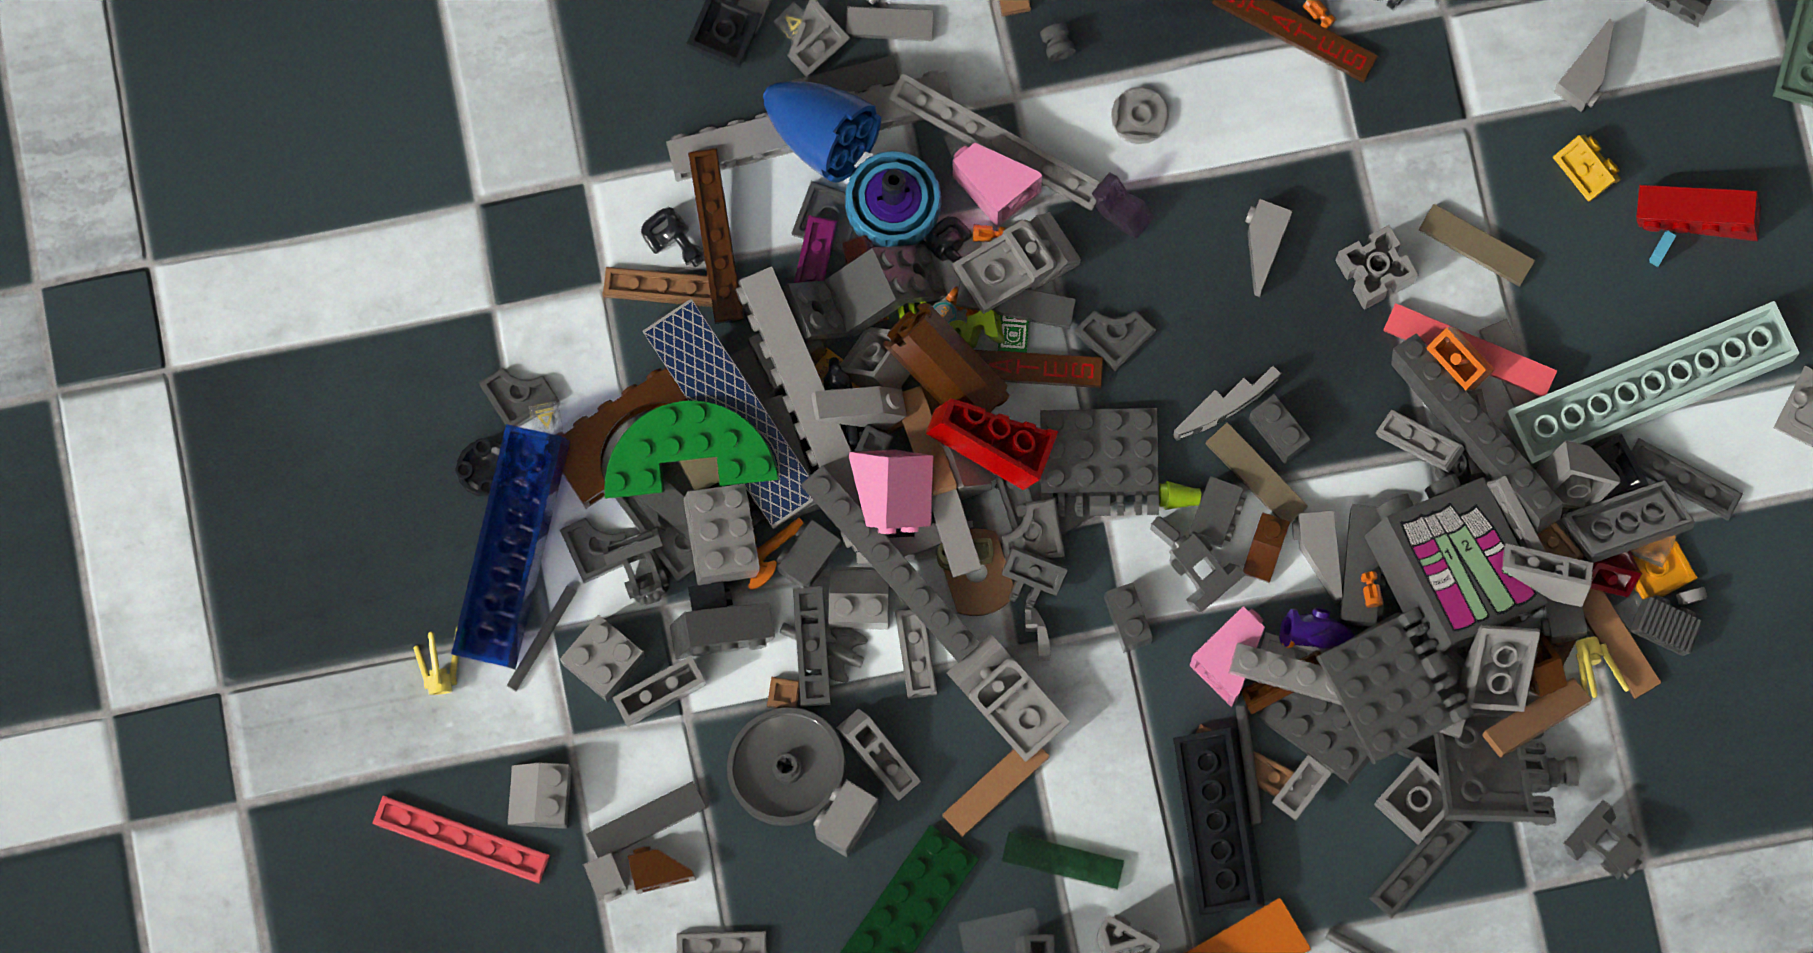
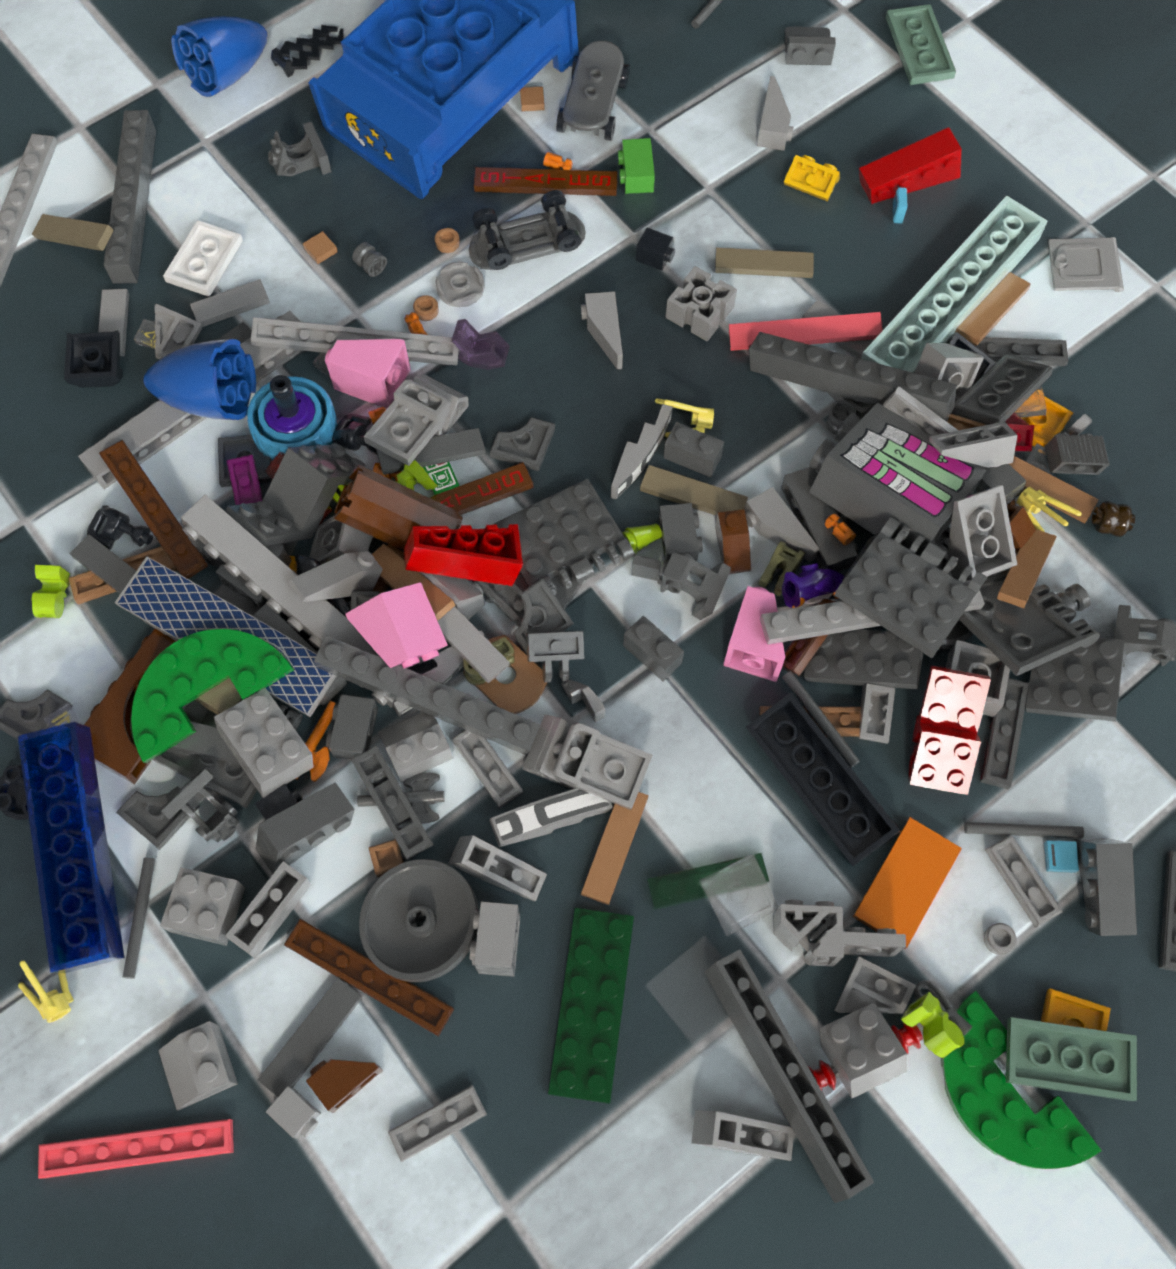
camera: 30 degrees left, 10 degrees down
light grey tile [1376,409,1465,473] -> none
orange brick [1426,327,1495,390] -> none
none -> lime leg [31,565,70,619]
none -> dark grey tile [69,535,136,594]
none -> reddish brown tile [284,919,454,1037]
none -> orange piece [404,312,427,335]
none -> medium nougat tile [413,295,439,321]
none -> medium nougat tile [435,228,460,253]
none -> dark grey piece [469,190,586,270]
none -> slope [489,788,613,847]
none -> bright green brick [618,138,655,194]
none -> black brick [636,227,675,271]
none -> light yellow plant [655,398,714,437]
none -> clear tile [699,854,779,936]
none -> olive piece [758,541,805,596]
none -> piece [908,666,991,795]
none -> medium nougat tile [955,272,1031,346]
none -> dark grey plate [1026,638,1125,722]
none -> dark brown piece [1091,501,1135,537]

